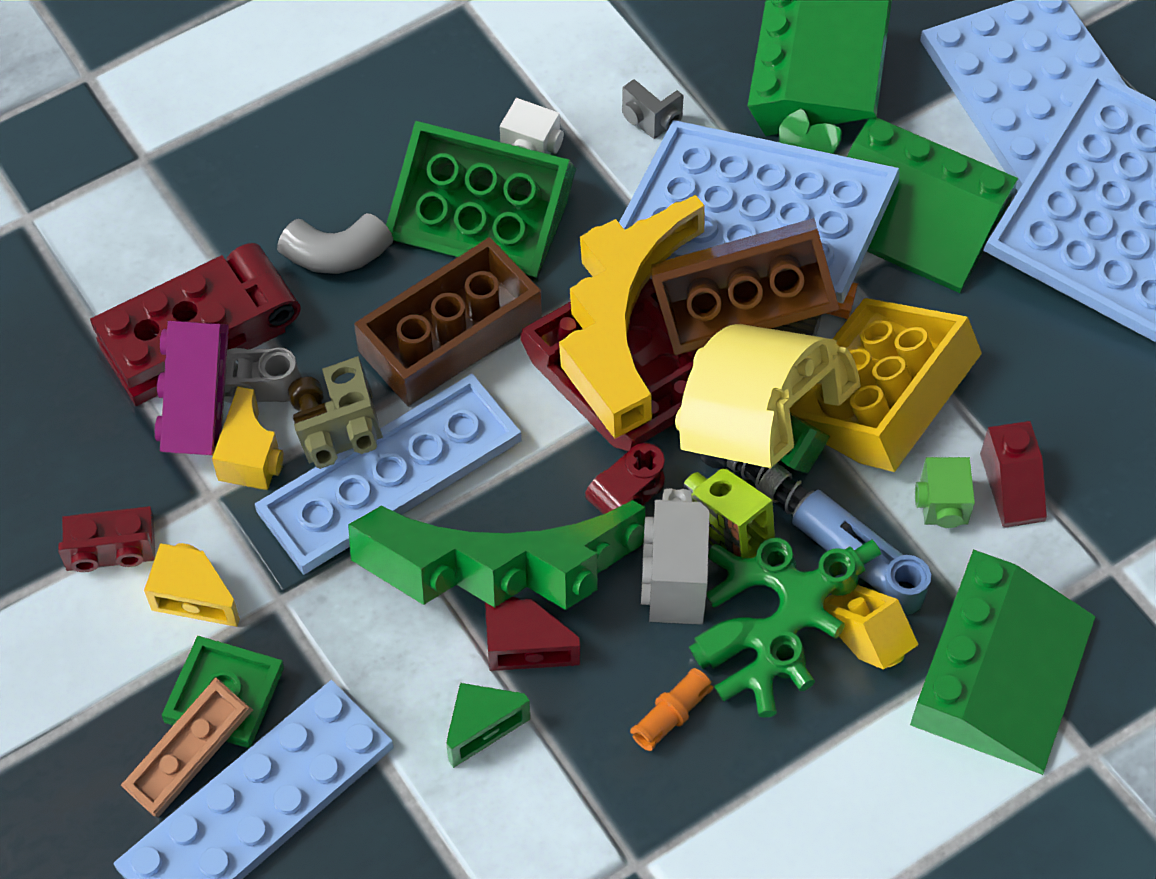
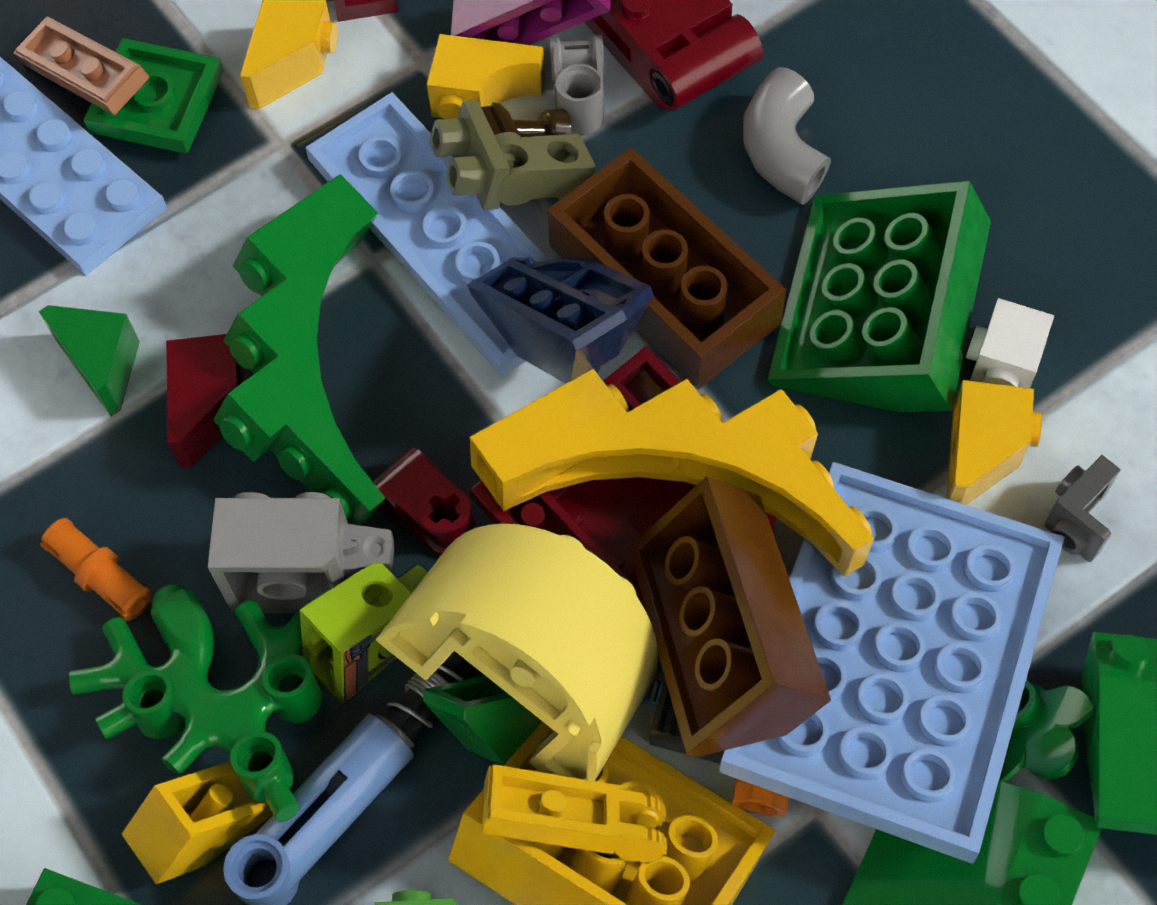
camera: 90 degrees right, 5 degrees up
none -> dark blue wedge [467,257,654,384]
none -> yellow hinge [481,764,667,864]
none -> yellow slope [946,380,1042,505]

